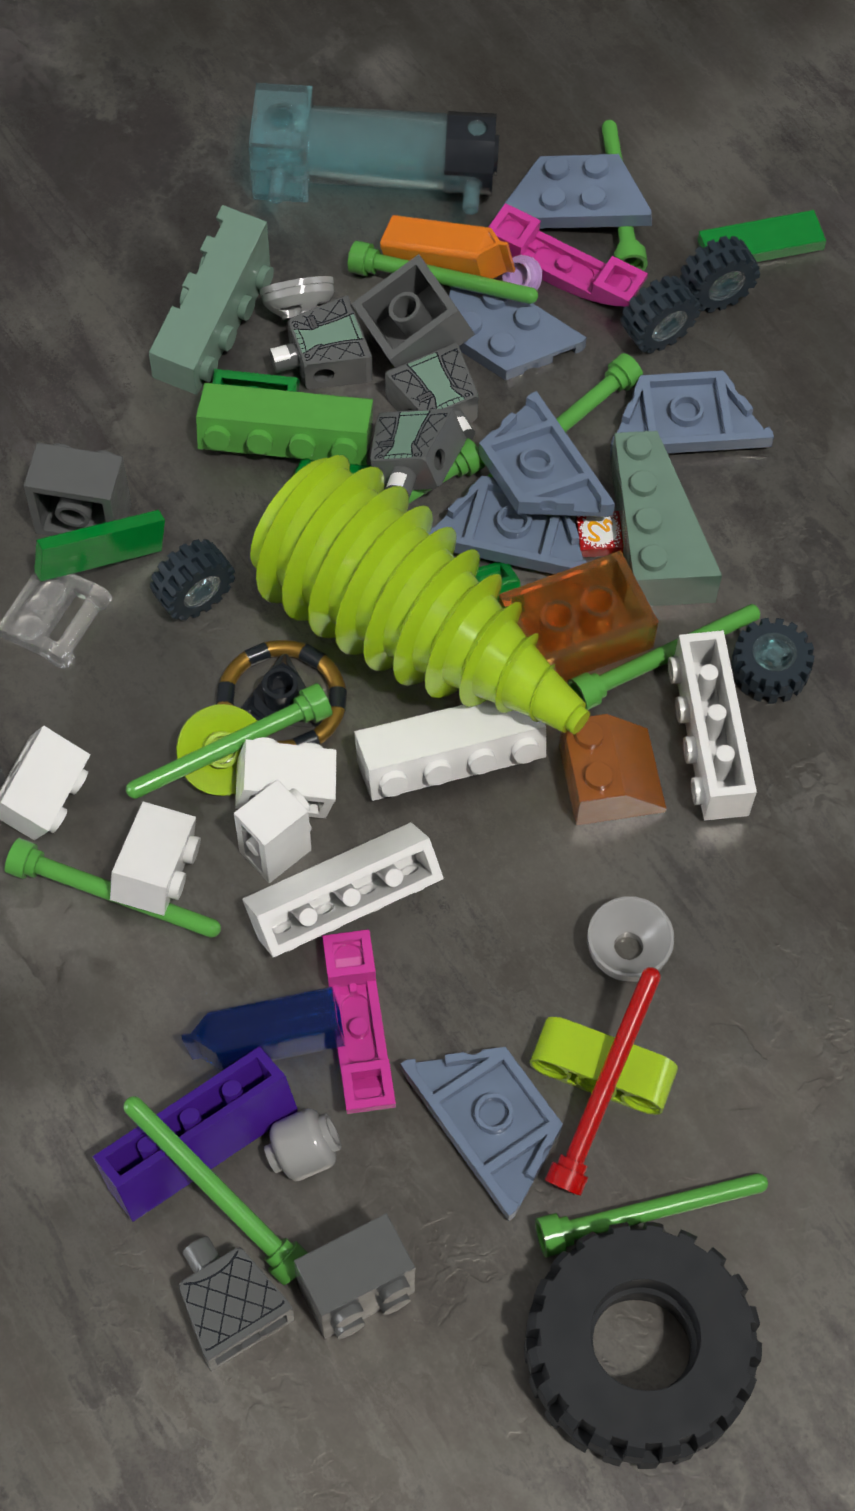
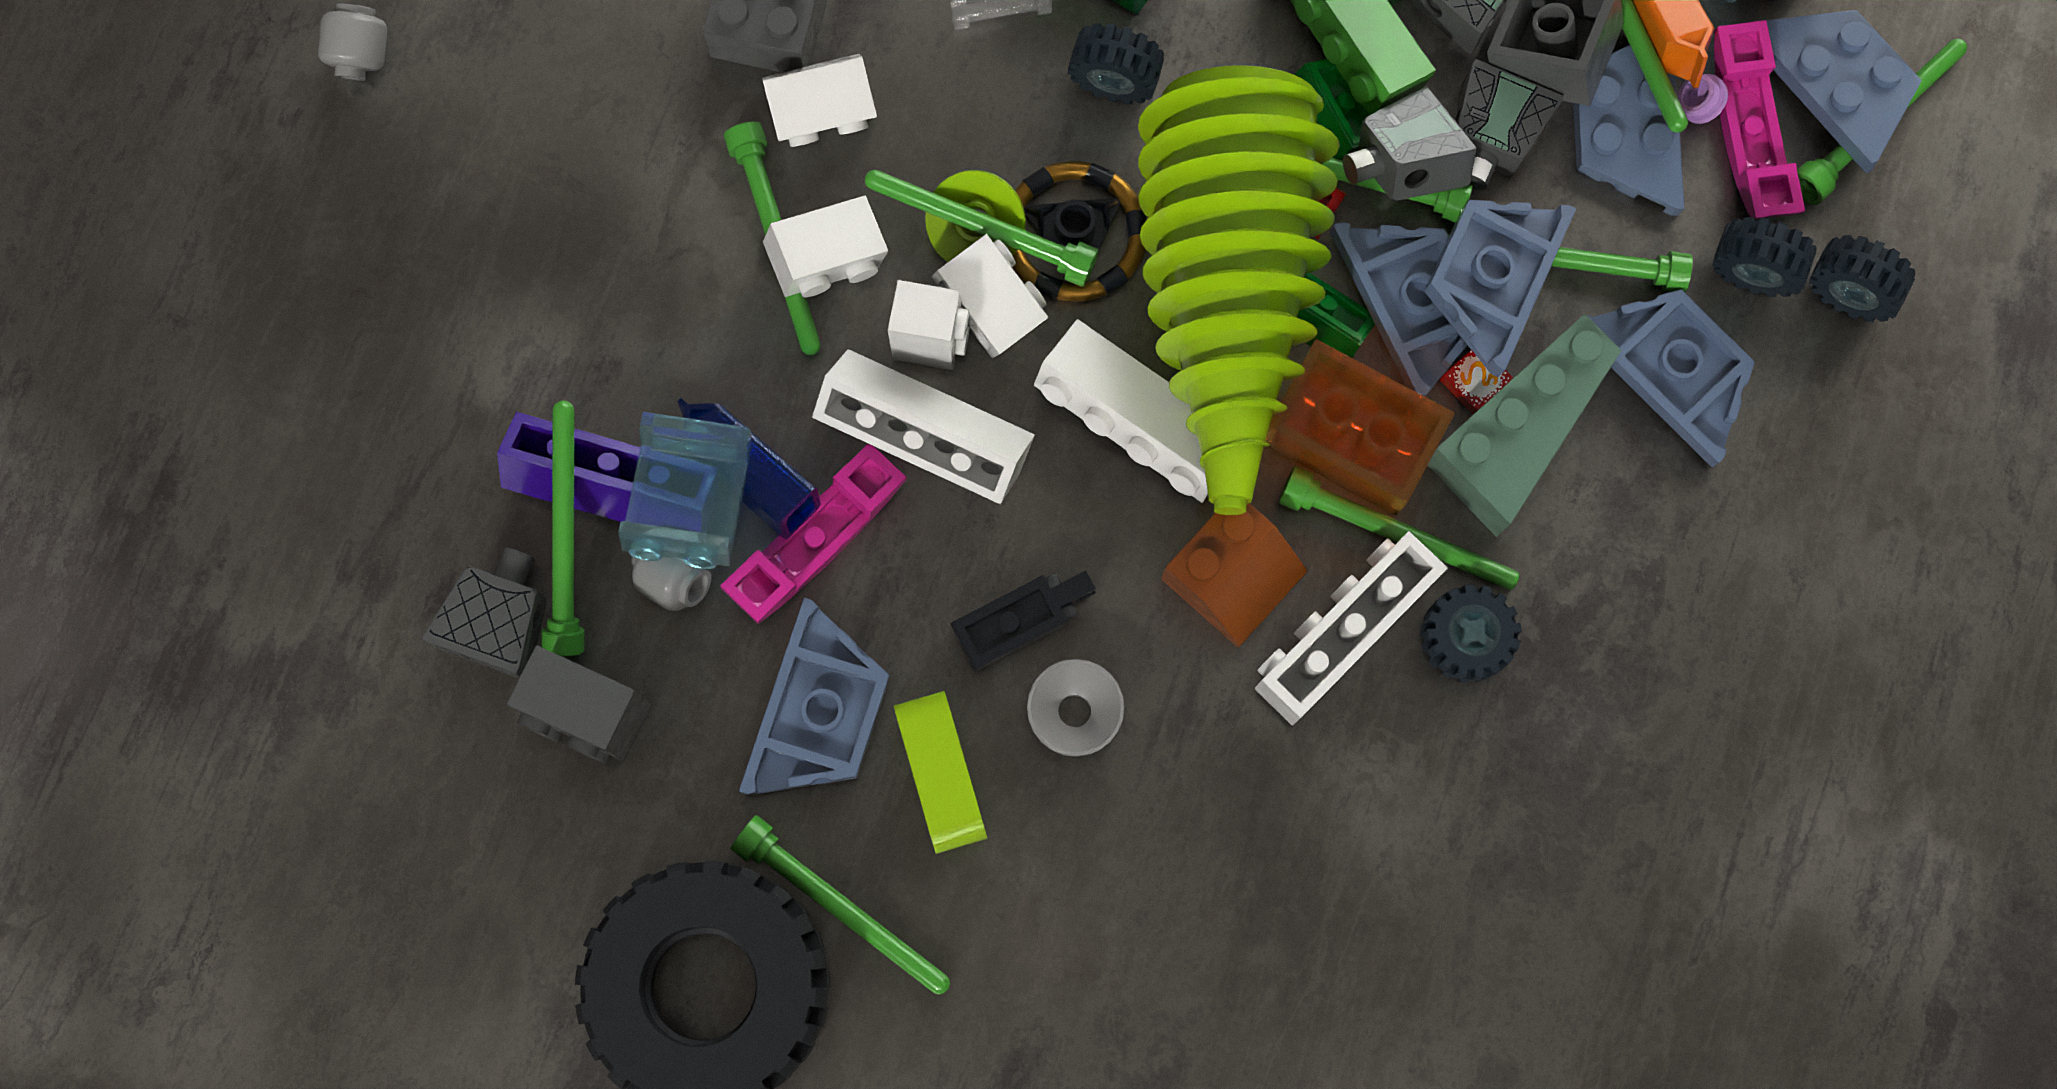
camera: 50 degrees right, 15 degrees up
red piece [545,967,661,1196] -> none
green tile [698,210,826,262] -> none
none -> clear light blue panel [618,412,752,569]
none -> black hinge [951,570,1096,672]

